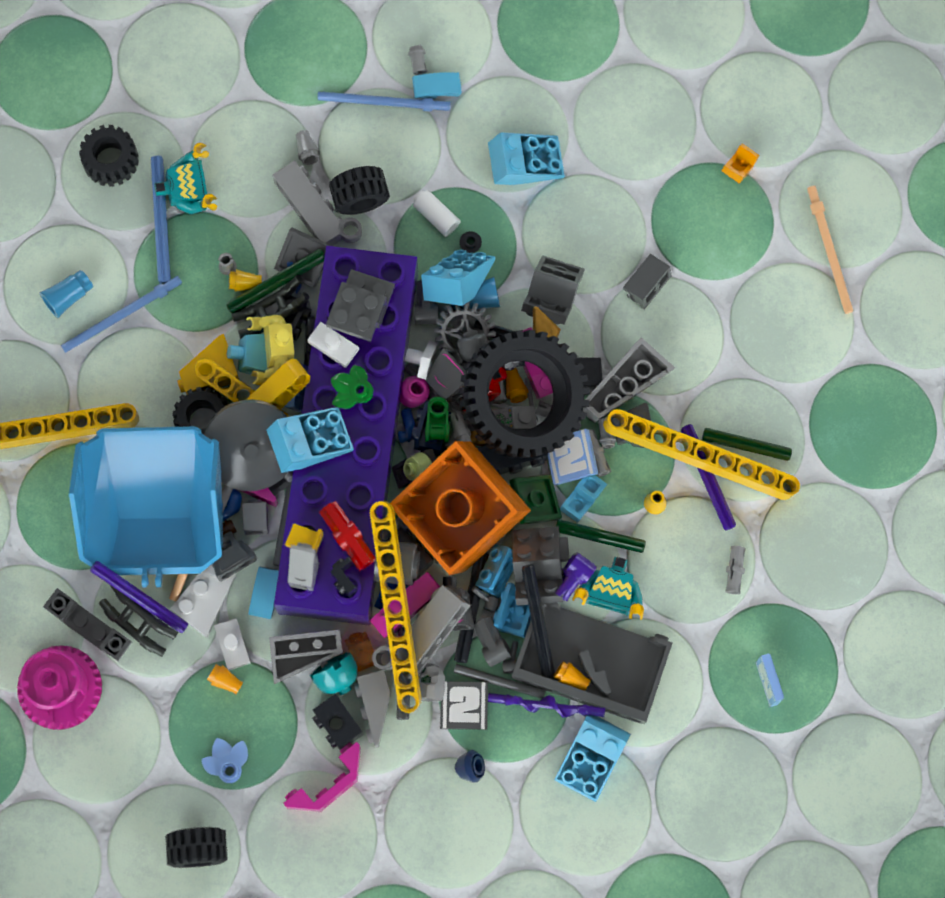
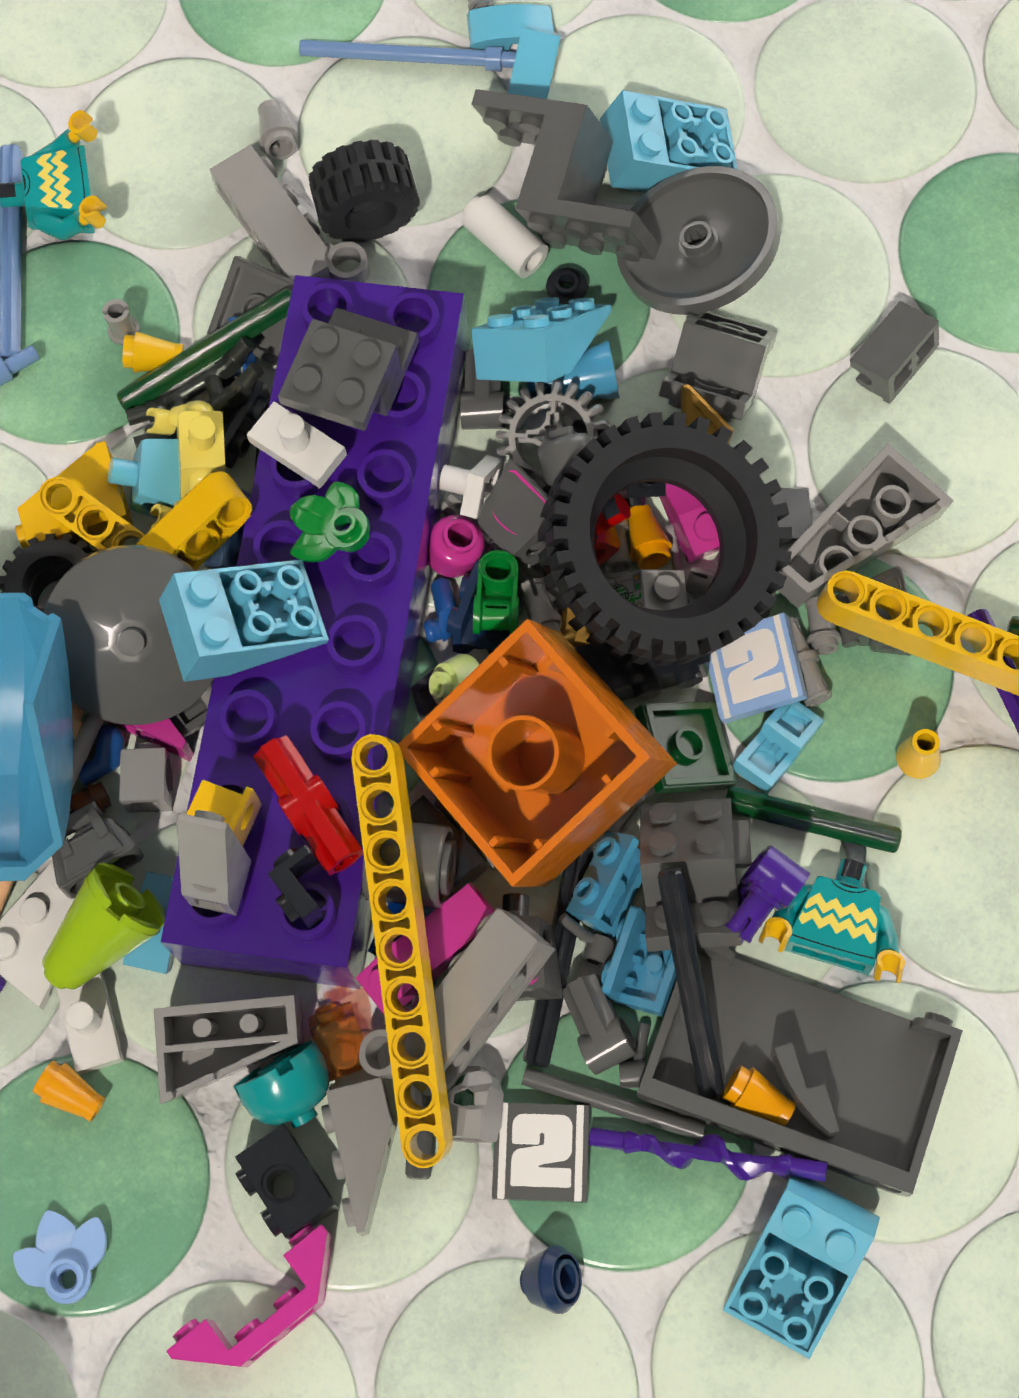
camera: 10 degrees right, 5 degrees down
none -> lime cone [42,862,166,990]
none -> dark grey bracket [471,89,660,262]
none -> medium azure slope [508,27,561,99]
none -> dark grey dish [616,166,781,315]

